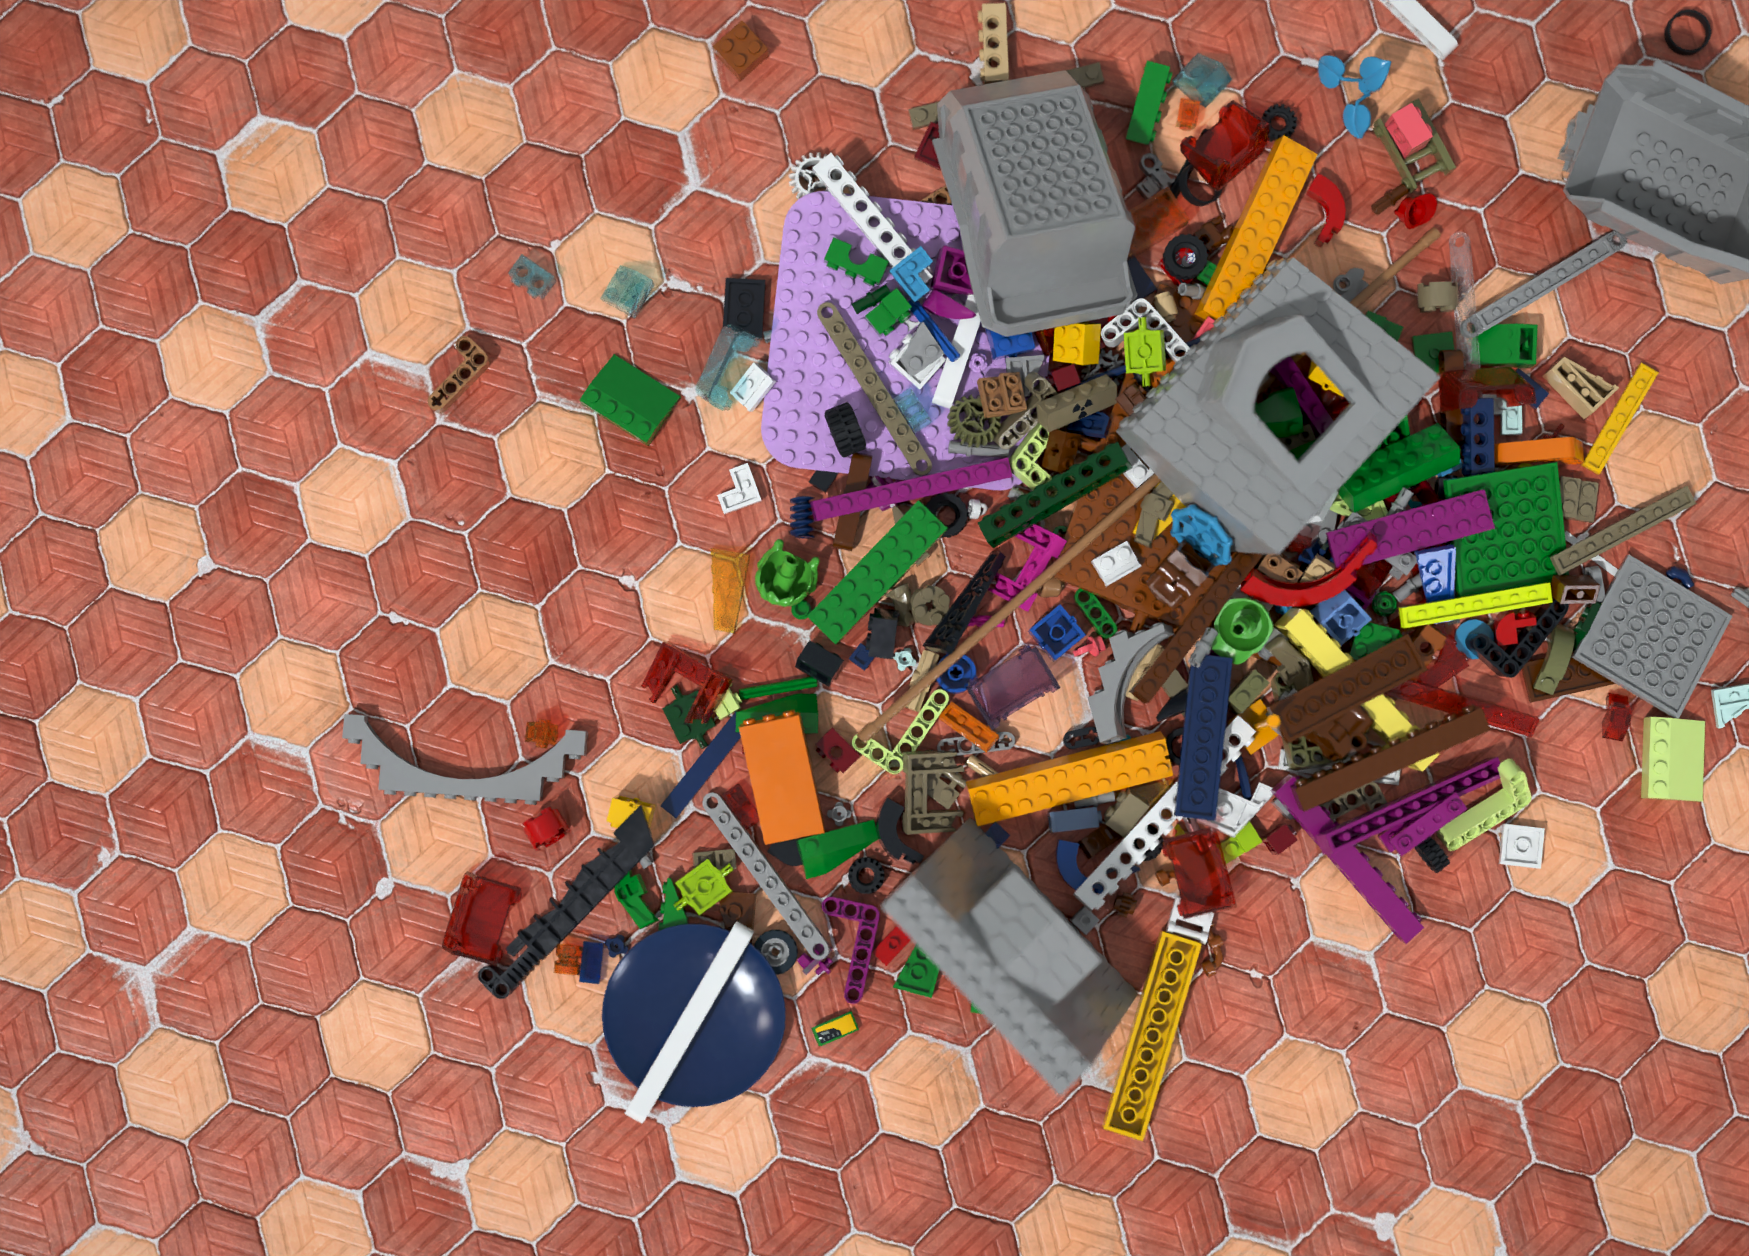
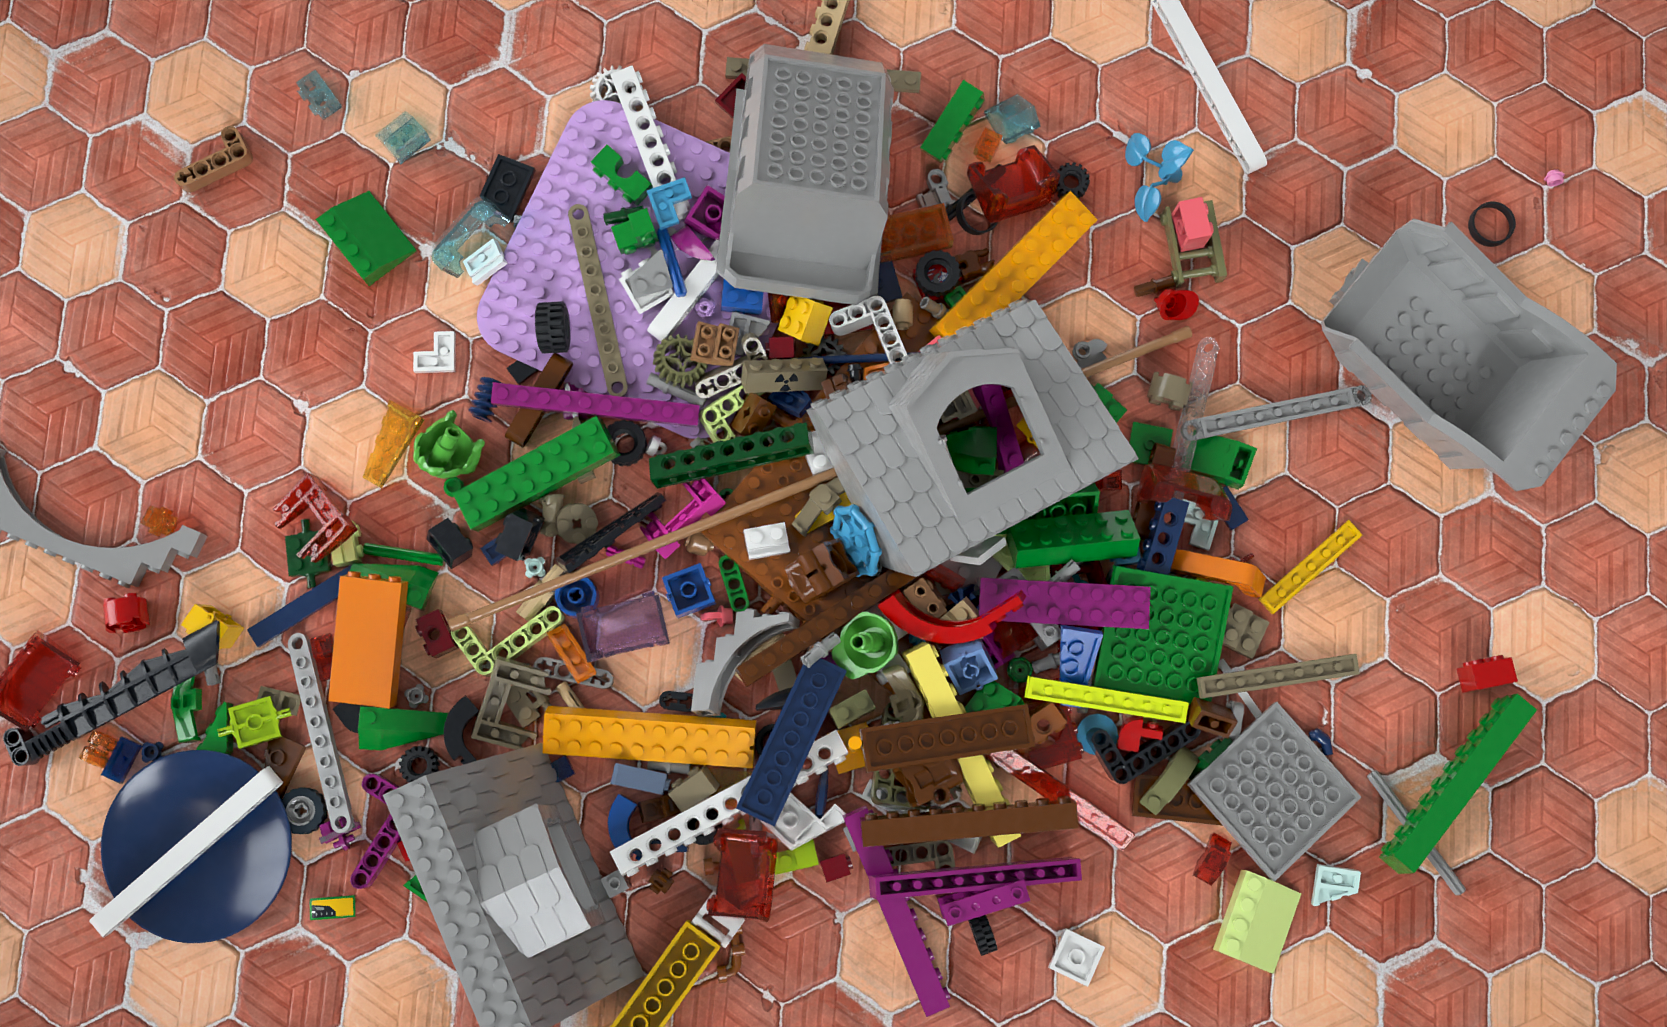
camera: 15 degrees right, 5 degrees down
clear light blue brick [894,388,932,434] -> none
lime plate [1123,317,1166,386] -> none
red arch [1305,173,1346,248] -> none
yellowish green beam [1437,759,1532,851] -> none
tan wedge [1542,357,1619,419] -> none

